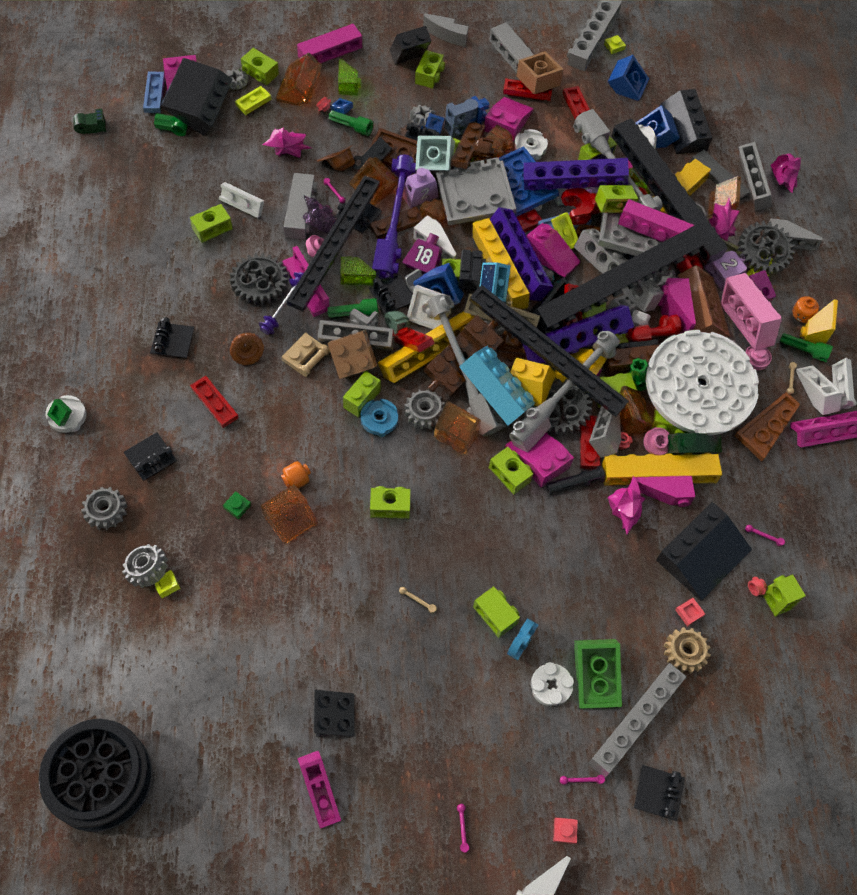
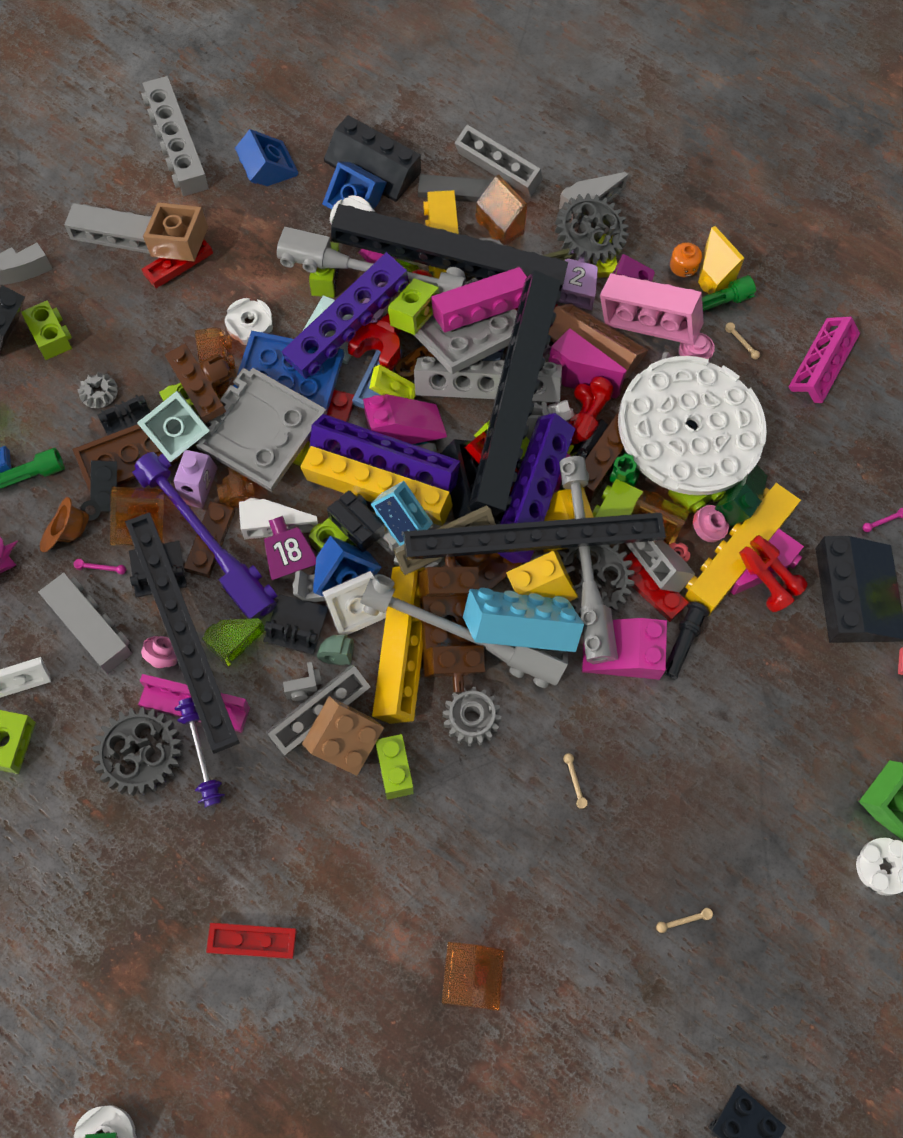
camera: 45 degrees left, 5 degrees up
black hinge [123,432,177,481] -> none
black hinge [150,317,195,358] -> none
green plate [223,491,251,520] -> none
dark orange hair [230,333,264,365] -> none
orange head [281,461,311,490] -> none
tan plate [282,333,330,377] -> none
clear purple hinge [303,195,336,234] -> none
green piece [328,298,379,318] -> none
dark azure plate [361,399,398,437] -> none
lime brick [370,486,410,519] -> none
red plate [394,327,435,353] -> none
blue tile [425,113,445,134] -> none
clear orange slope [434,401,481,454] -> none
sand blue hips [444,96,490,138] -> none
lime brick [473,586,520,638] -> none
dark pink slope [485,97,534,143] -> none
lime brick [489,447,533,495] -> none
dark azure plate [507,618,539,661] -> none
red plate [562,86,590,119] -> none
neon yellow plate [604,35,626,54] -> none
dark pink hair [608,476,646,534] -> none
dark pink hair [709,196,740,241] -> none
dark orange wing [735,392,800,462] -> none
dark pink hair [770,153,801,193] -> none
white slope [796,365,842,415] -> none
white hinge [832,358,857,410] -> none
none -> tan hinge [563,753,588,809]
none -> red piece [739,535,808,612]

